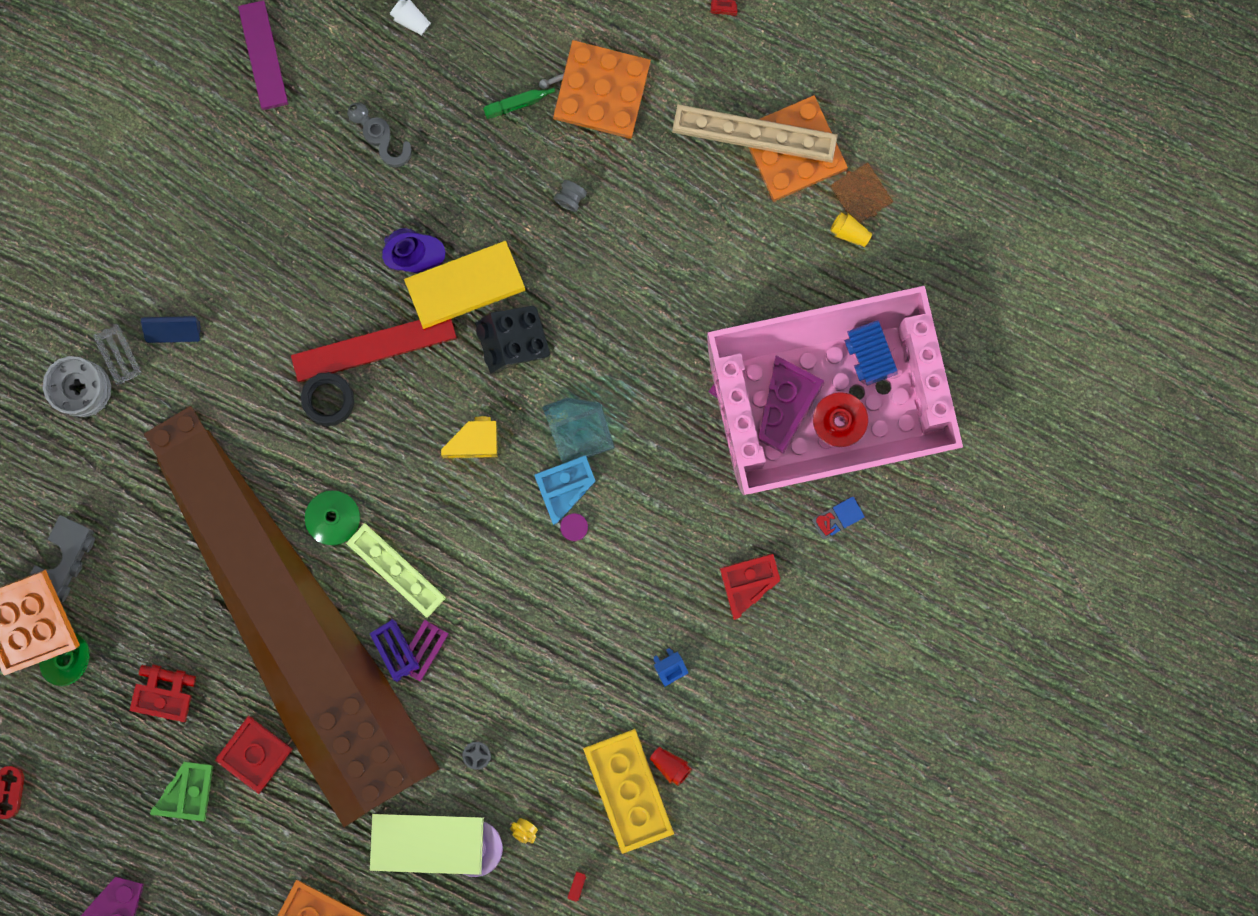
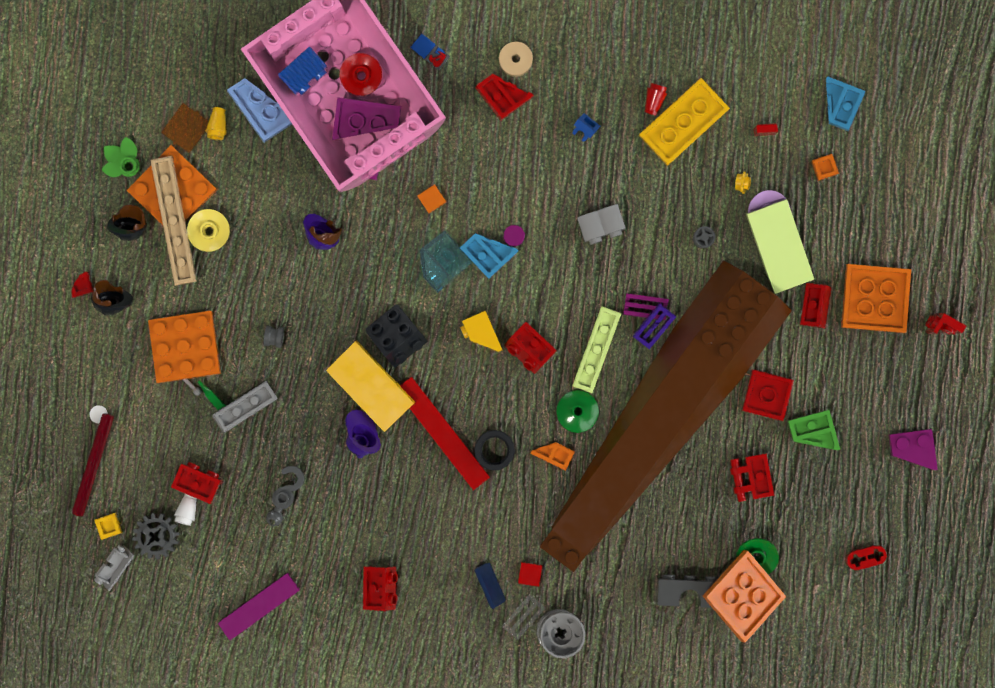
camera: 110 degrees left, 5 degrees up
none -> black piece [90,280,133,316]
none -> bright green plate [102,137,140,177]
none -> piece [107,205,147,241]
none -> red bracket [171,462,223,504]
none -> light yellow dish [187,209,230,252]
none -> light grey tile [212,381,278,434]
none -> light blue wing [227,78,292,143]
none -> dark purple piece [303,214,342,250]
none -> red bracket [363,566,398,611]
none -> orange tile [417,184,447,214]
none -> tan piece [499,42,533,77]
none -> red bracket [504,322,557,374]
none -> red tile [518,562,542,587]
none -> orange tile [530,442,575,471]
none -> light grey brick [577,204,626,245]
none -> red slope [800,283,831,329]

